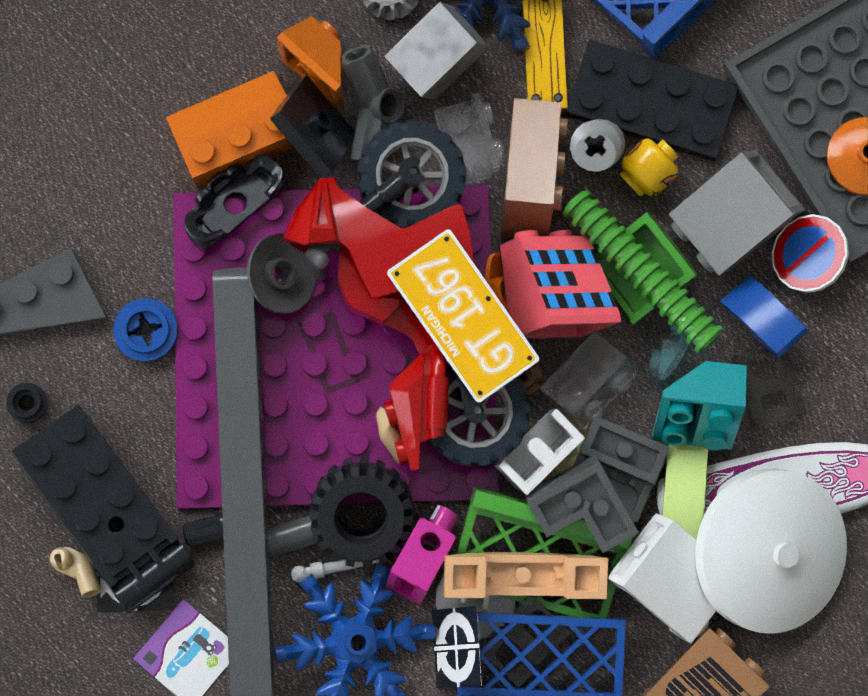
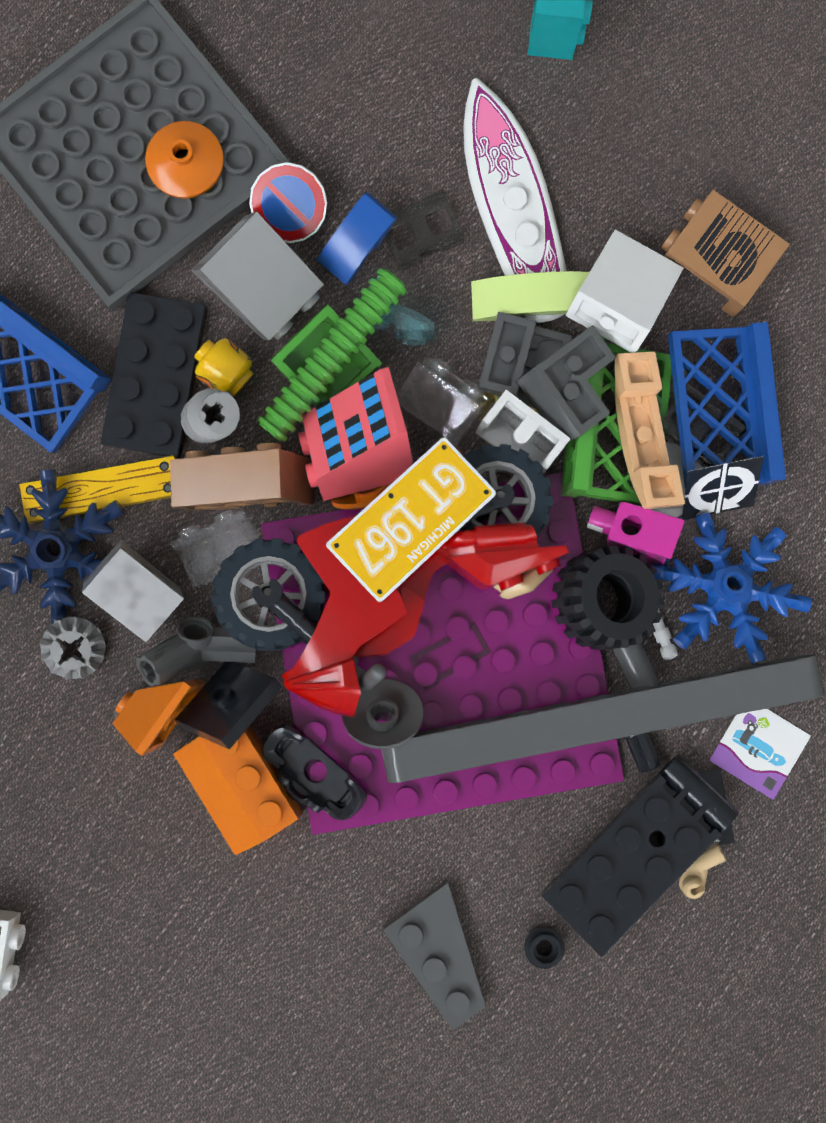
camera: 95 degrees left, 5 degrees up
blue gear [113,298,177,361] -> none
teal slope [652,361,747,450] -> none
white dish [695,468,847,634] -> none

